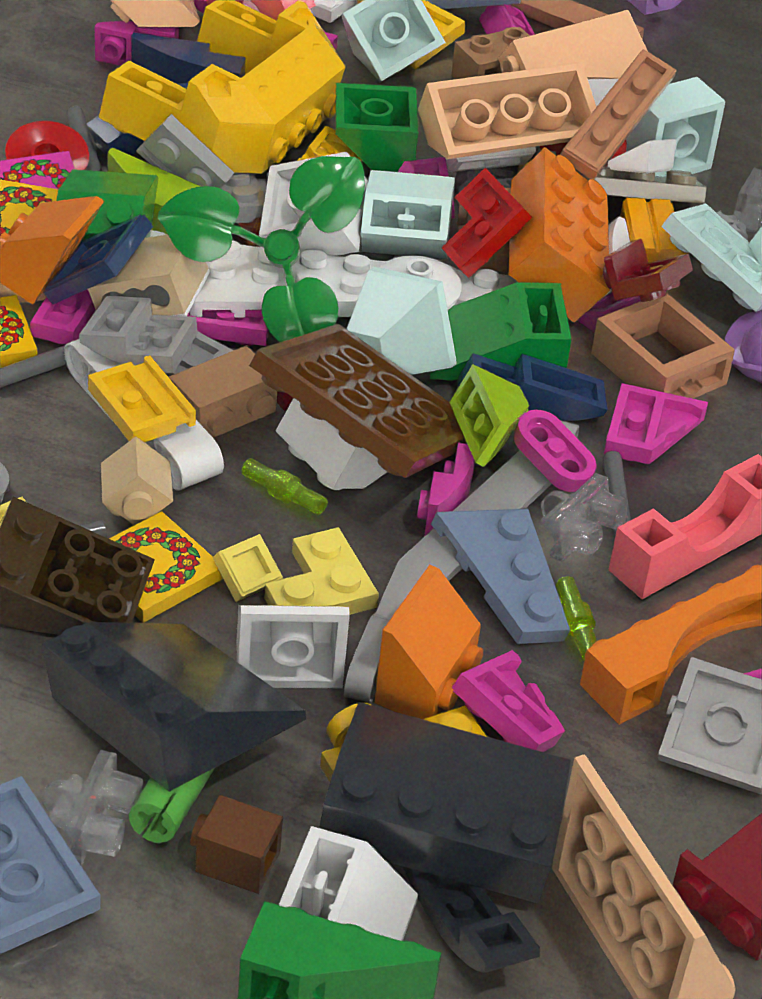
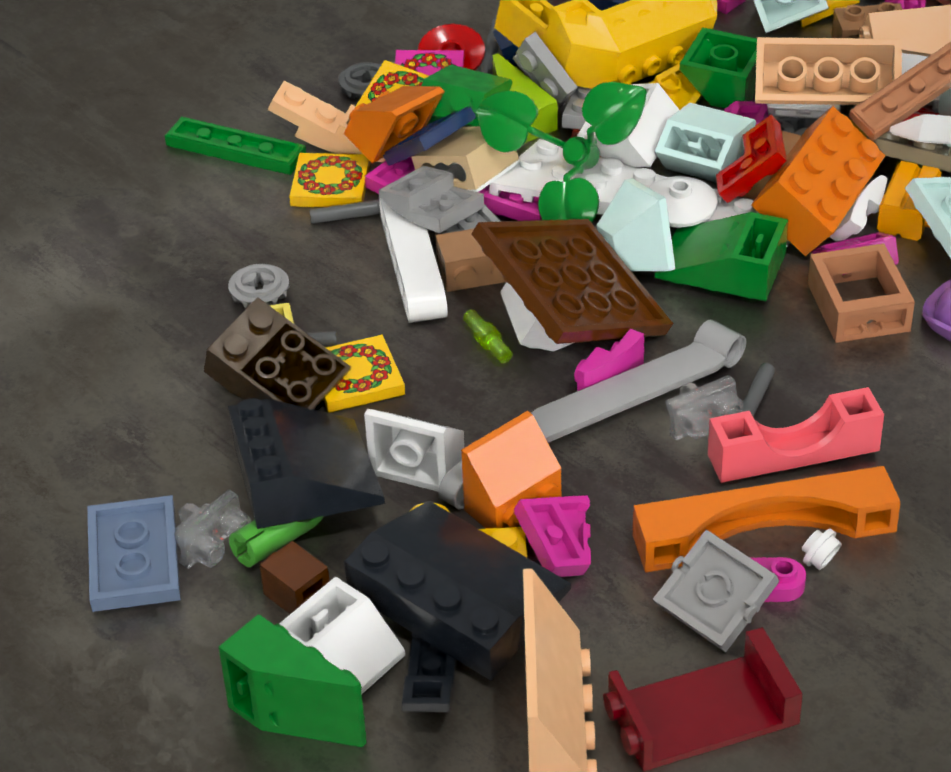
camera: 30 degrees right, 0 degrees up
yellow plate [88,355,196,443] -> none
tan brick [101,436,173,525] -> none
light yellow tile [213,534,283,602] -> none
light yellow plate [264,527,379,615] -> none
sand blue wing [431,509,570,644] -> none
lime slope [449,364,530,467] -> none
dark blue slope [457,353,608,421] -> none
dark pink plate [514,410,596,492] -> none
clear neon green bar [556,576,597,661] -> none
dark red bracket [603,238,693,302] -> none
dark pink wing [604,383,708,464] -> none

